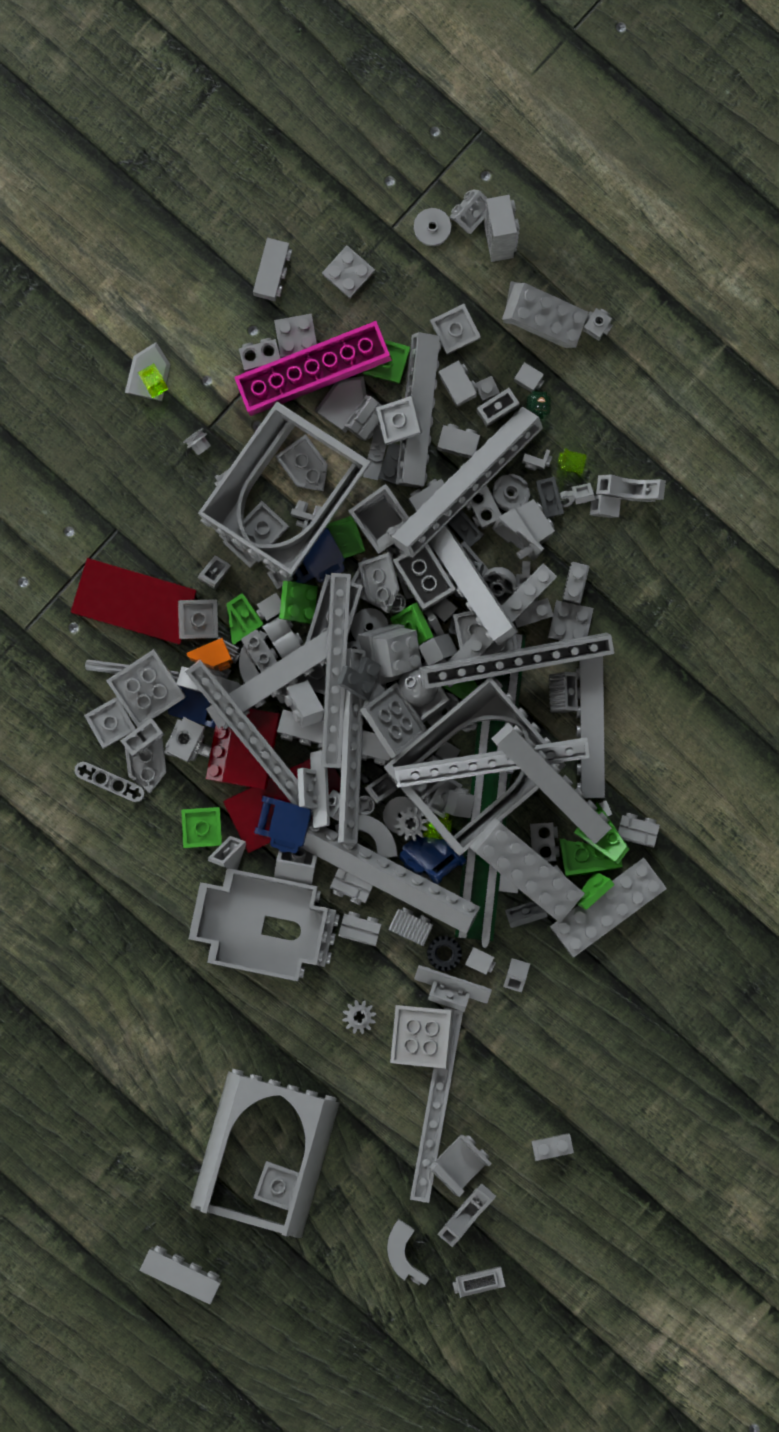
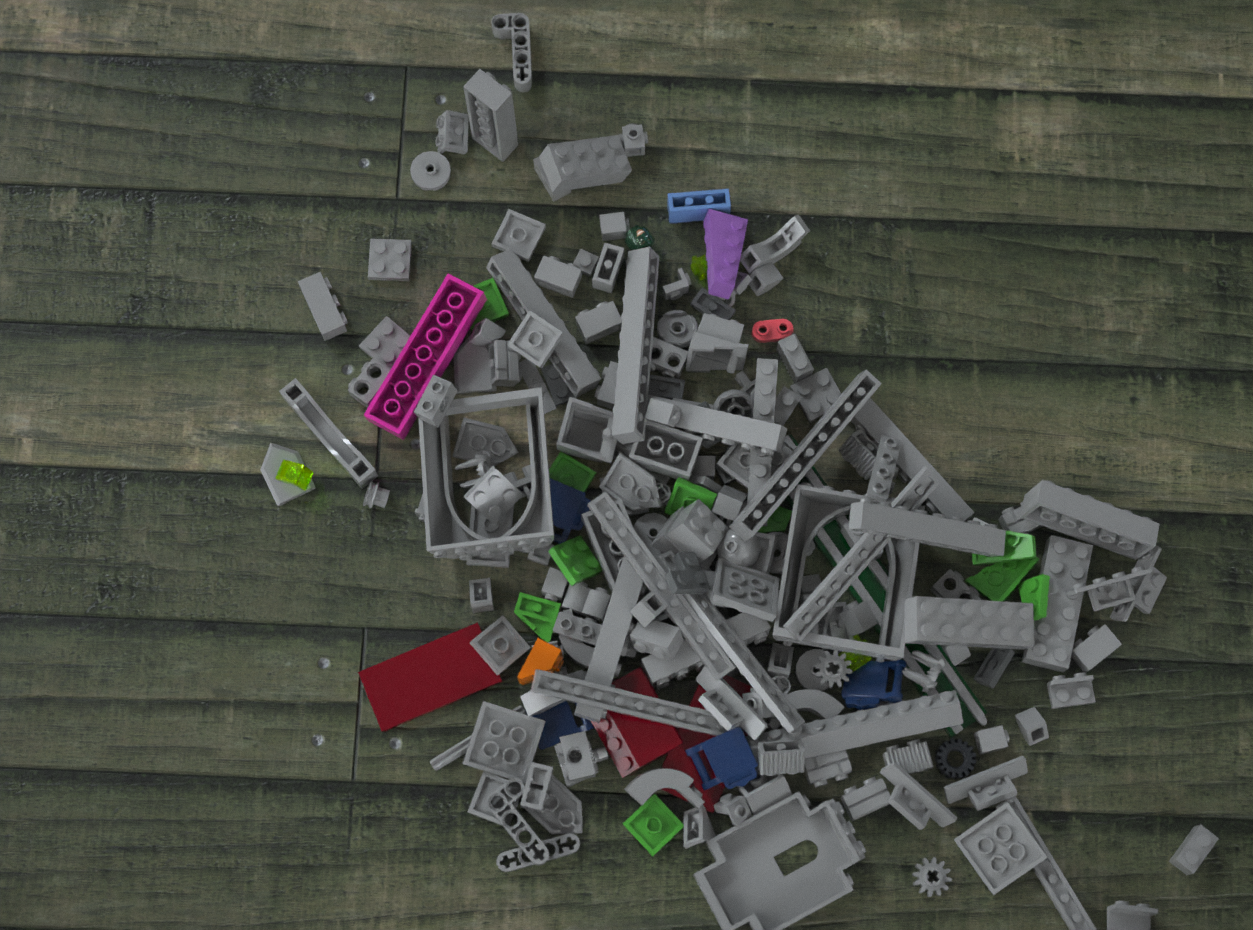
camera: 45 degrees left, 10 degrees down
none -> light grey arch [279,378,378,489]
none -> light grey brick [414,375,458,428]
none -> light grey piece [455,451,492,488]
none -> light grey plate [464,466,524,525]
none -> light grey brick [469,318,506,346]
none -> light grey beam [487,778,549,866]
none -> light grey beam [491,13,532,93]
none -> light grey arch [624,768,704,808]
none -> light grey brick [630,589,669,627]
none -> light grey brick [645,398,681,428]
none -> medium blue brick [667,189,731,224]
none -> medium lavender wedge [703,209,748,299]
none -> light grey bracket [713,793,752,826]
none -> coral plate [752,319,793,343]
none -> light grey brick [758,739,805,776]
none -> light grey bracket [866,435,902,502]
none -> light grey bracket [880,762,957,830]
none -> light grey piece [902,651,946,692]
none -> light grey brick [1020,480,1160,560]
none -> light grey bracket [1047,672,1096,709]
none -> light grey bracket [1067,566,1153,611]
none -> light grey brick [1071,625,1122,673]
none -> light grey bracket [1110,546,1167,622]

